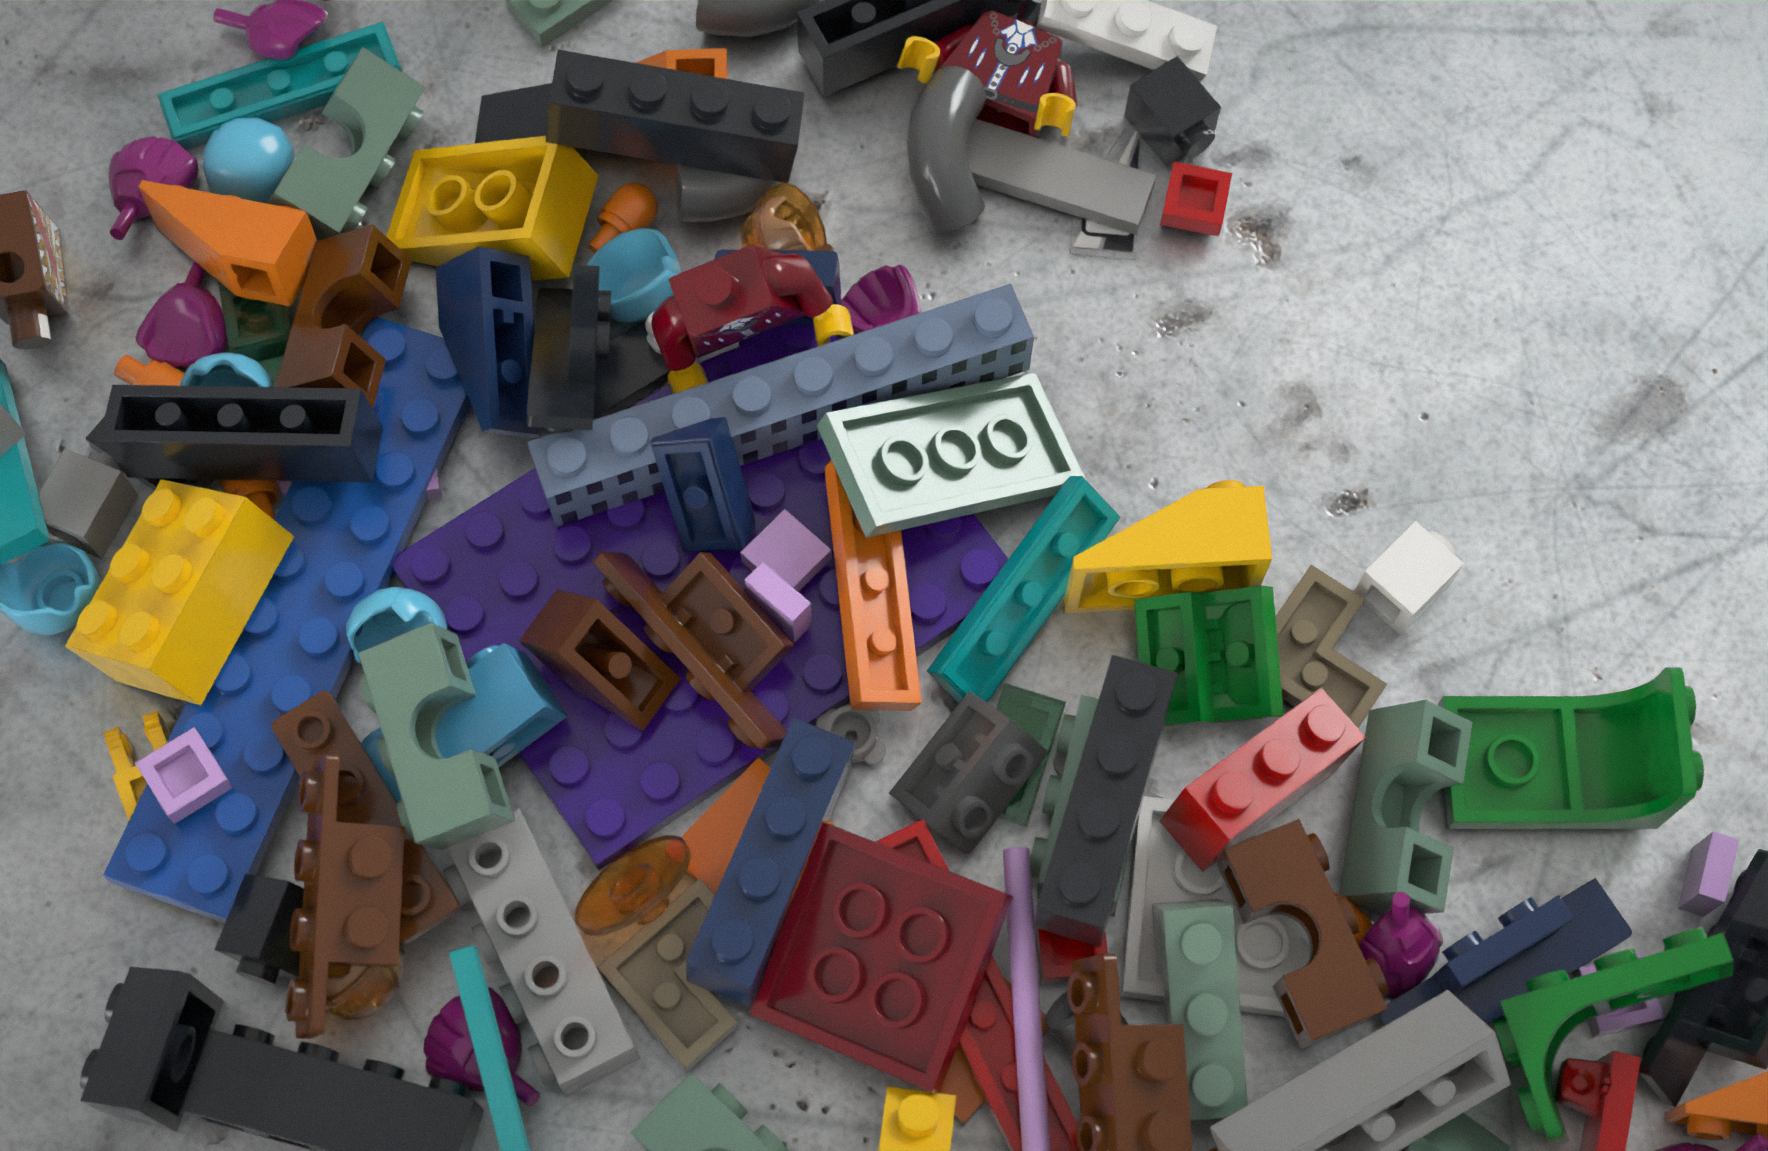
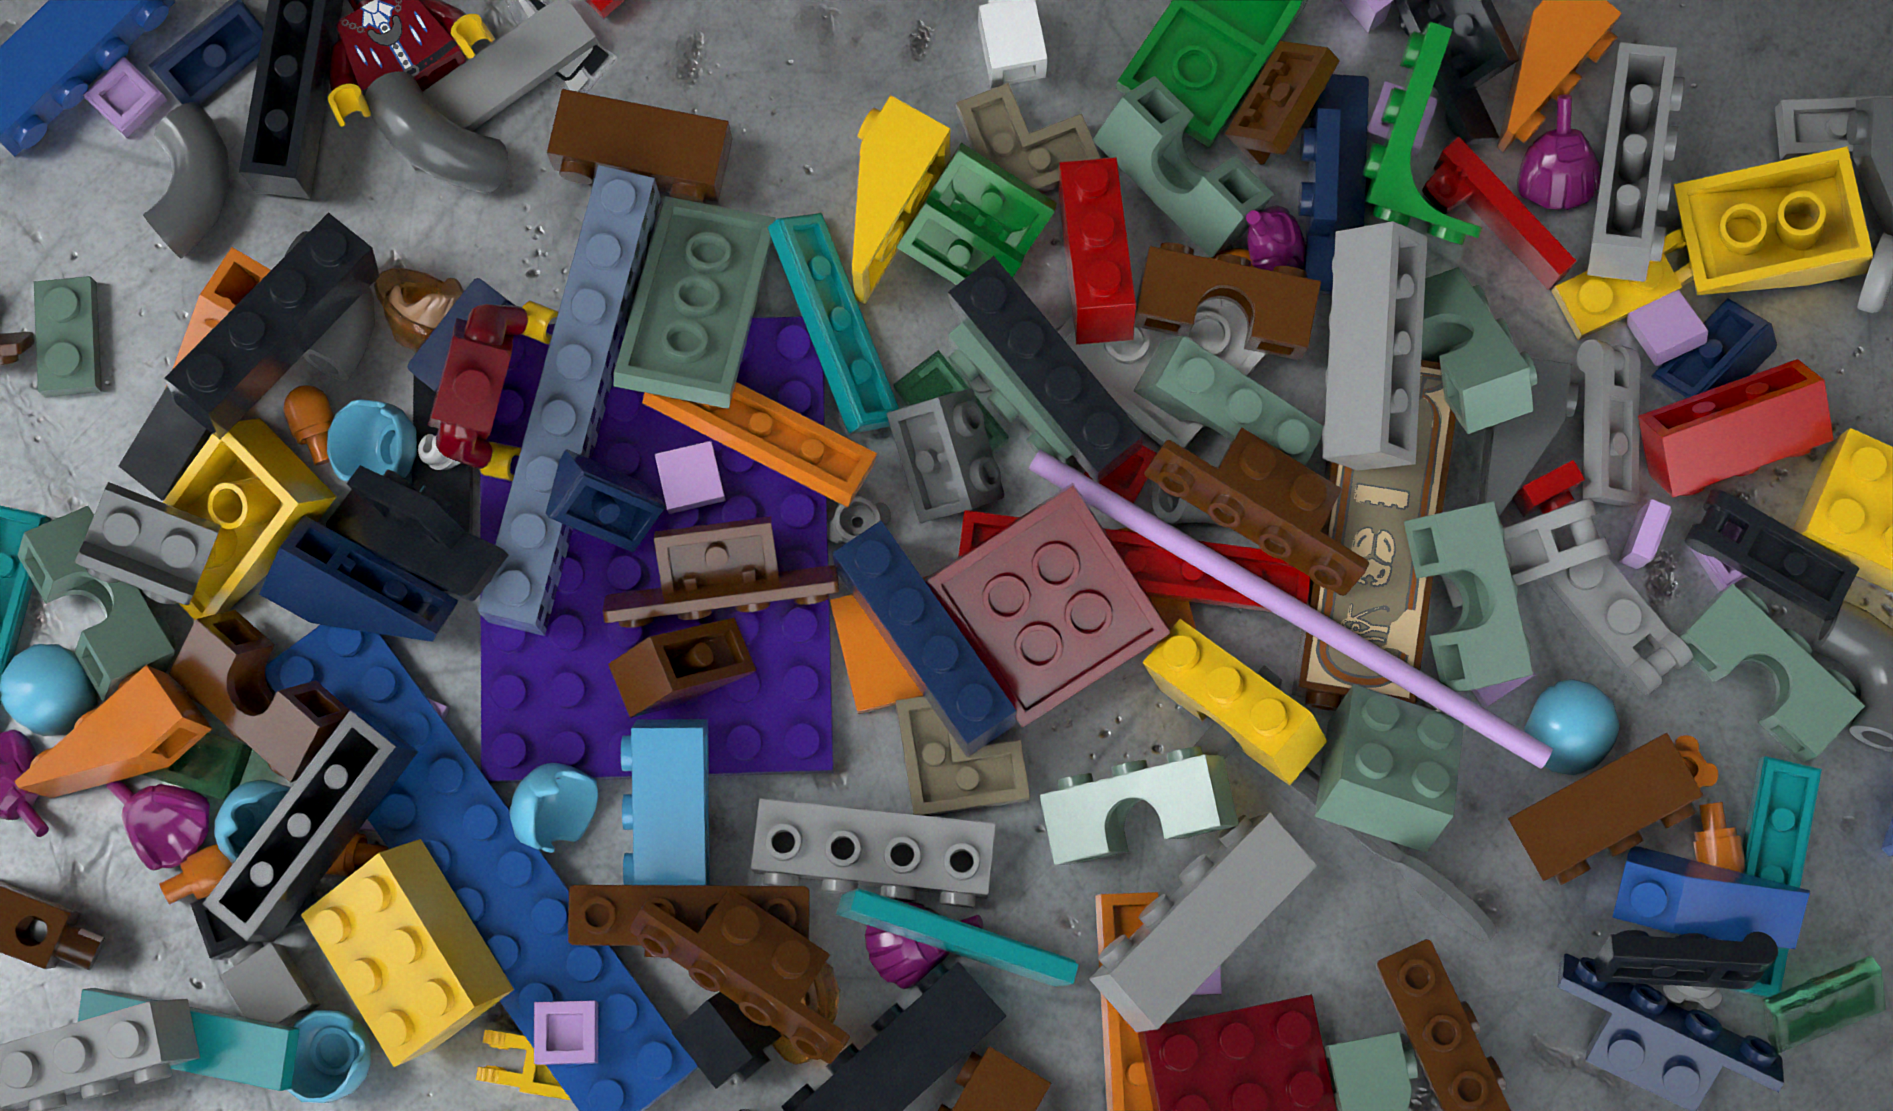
camera: 55 degrees left, 10 degrees up
sand green arch [359,623,515,850] -> none
clear orange dish [575,835,691,936] -> none
lavender tile [745,562,812,643] -> none
magenta piece [841,265,921,335] -> none
none -> bracket [75,482,221,605]
none -> reddish brown brick [547,89,733,203]
none -> reddish brown bracket [1225,41,1340,165]

